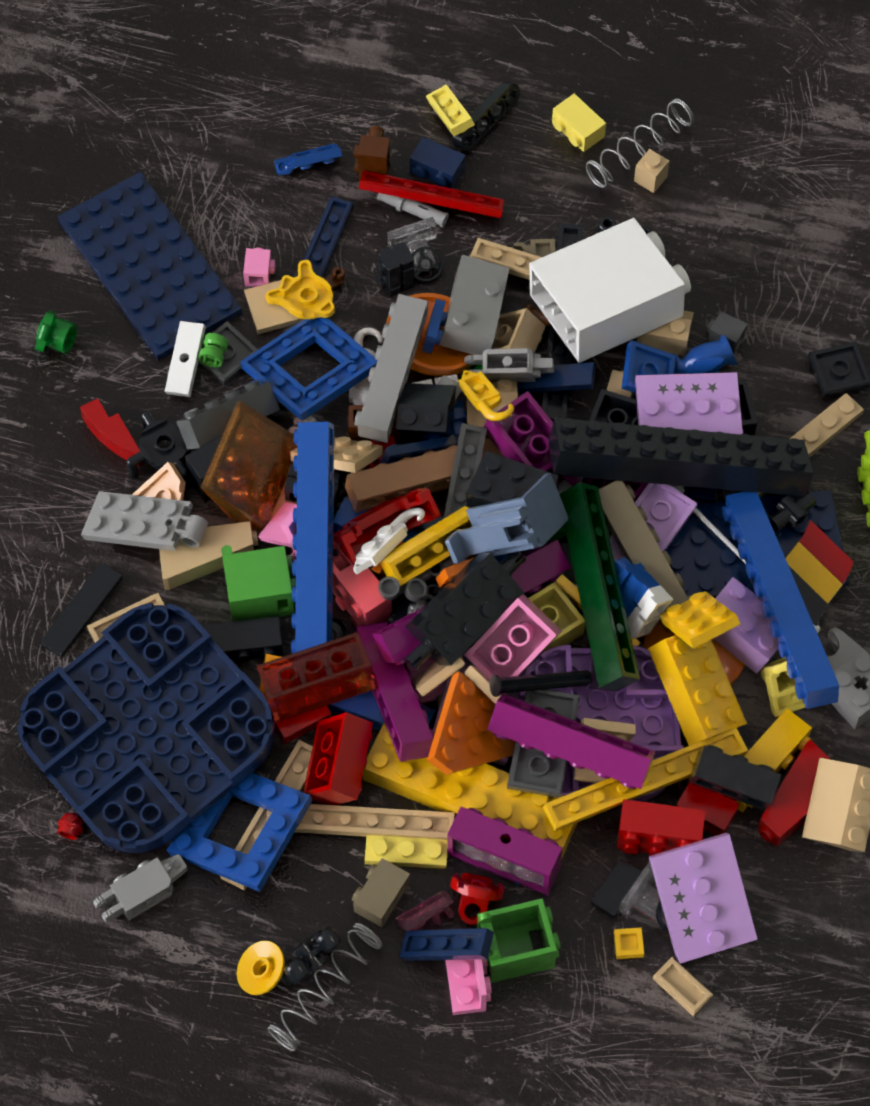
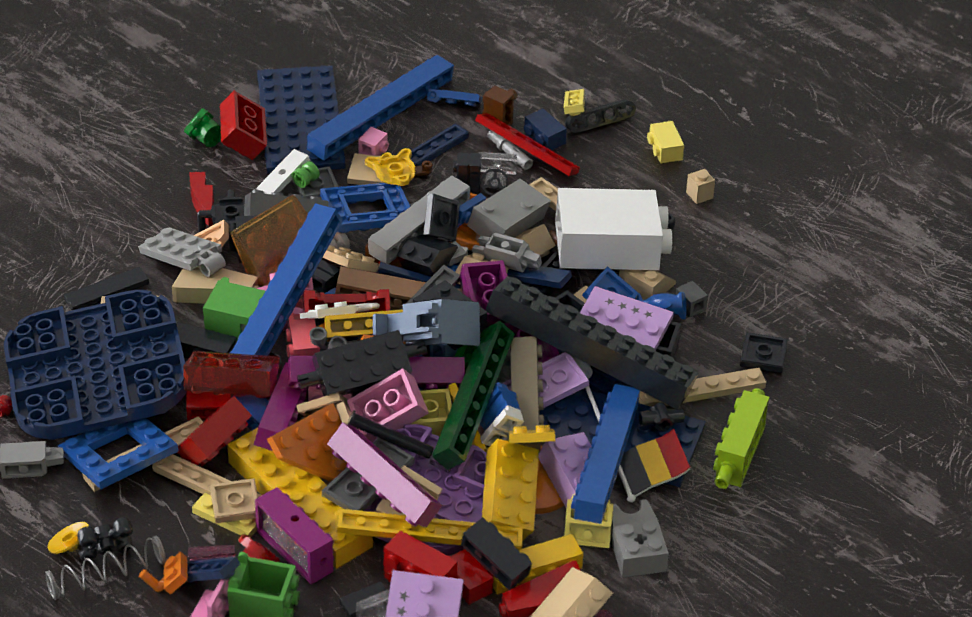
camera: 25 degrees right, 20 degrees down
dark tan brick [352,858,410,928] -> none
yellow plate [458,370,514,421] -> none
light grey piece [586,99,694,188] -> none
none -> orange plate [139,551,187,595]
none -> tan tile [210,478,258,524]
none -> red brick [220,90,267,160]
none -> blue brick [307,55,454,161]
none -> black plate [424,194,460,242]

